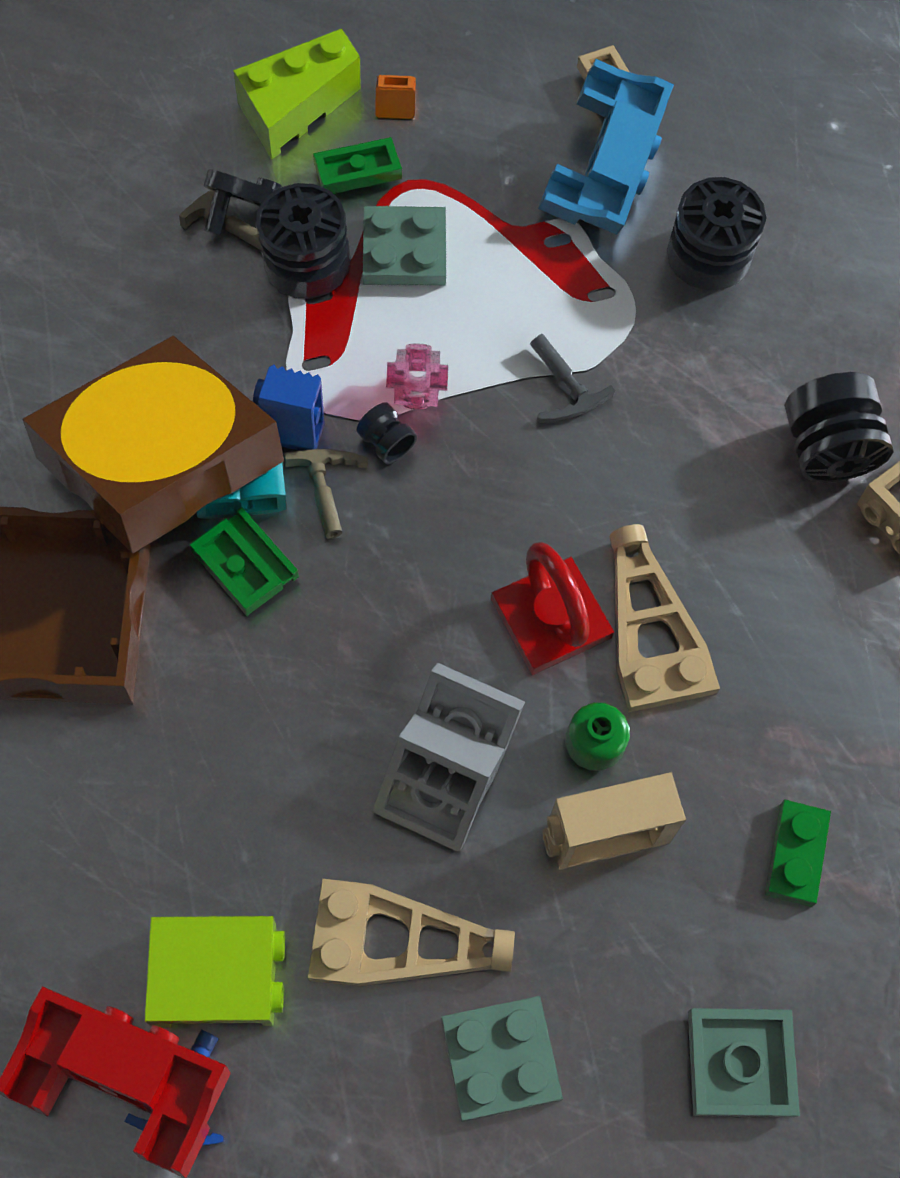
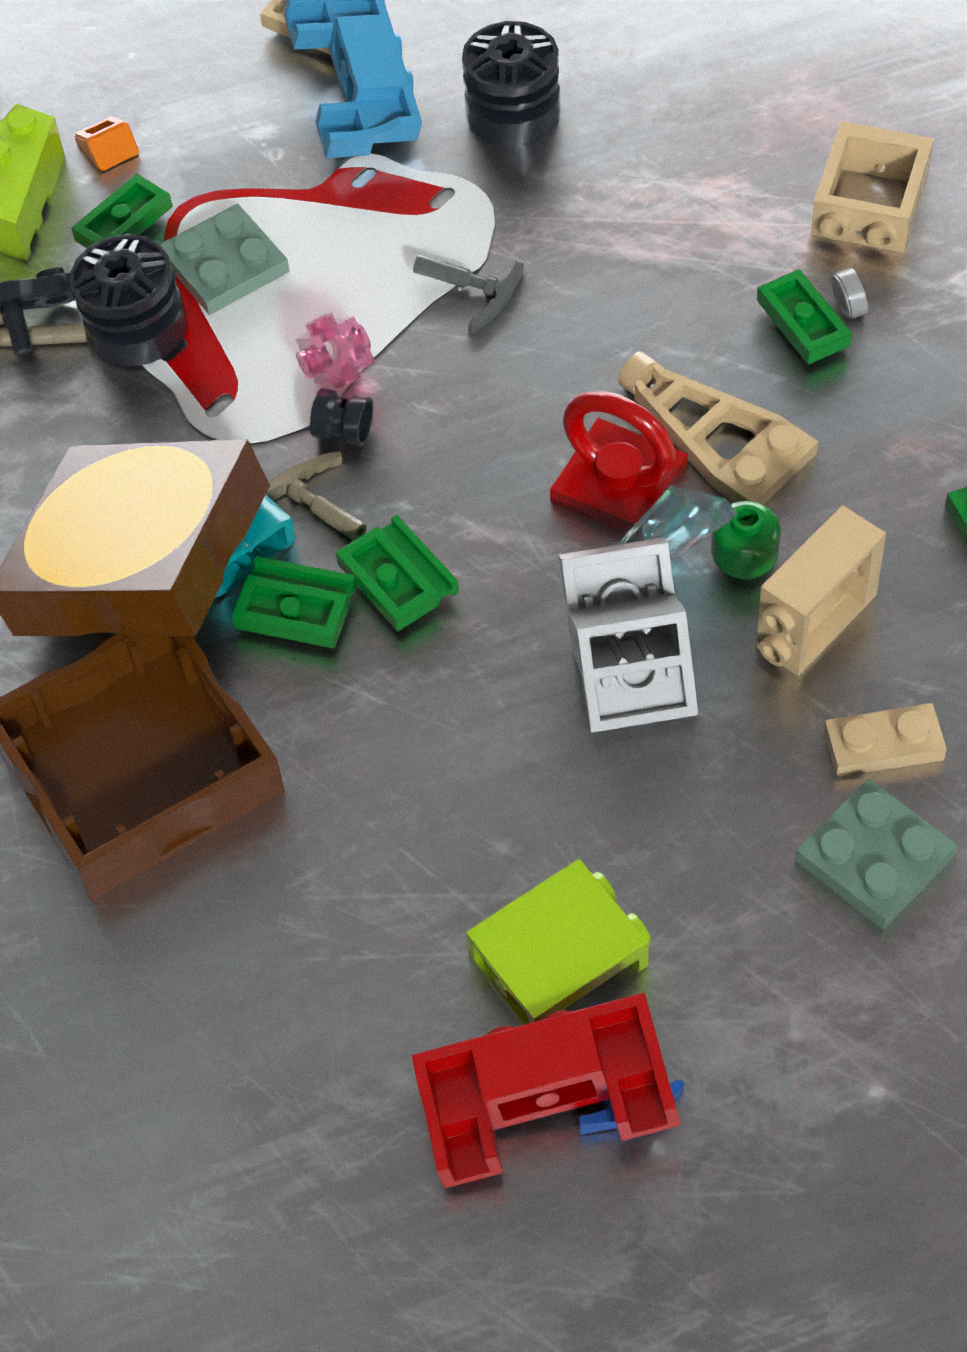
camera: 25 degrees left, 10 degrees down
blue brick [253,364,325,451] -> none
tan plate [308,878,515,987] -> none
black wheel [784,372,894,483] -> none
none -> green plate [335,514,459,632]
none -> clear light blue wing [617,486,737,561]
none -> green plate [757,269,852,365]
none -> tan plate [823,703,947,778]
none -> light grey tile [831,267,868,320]

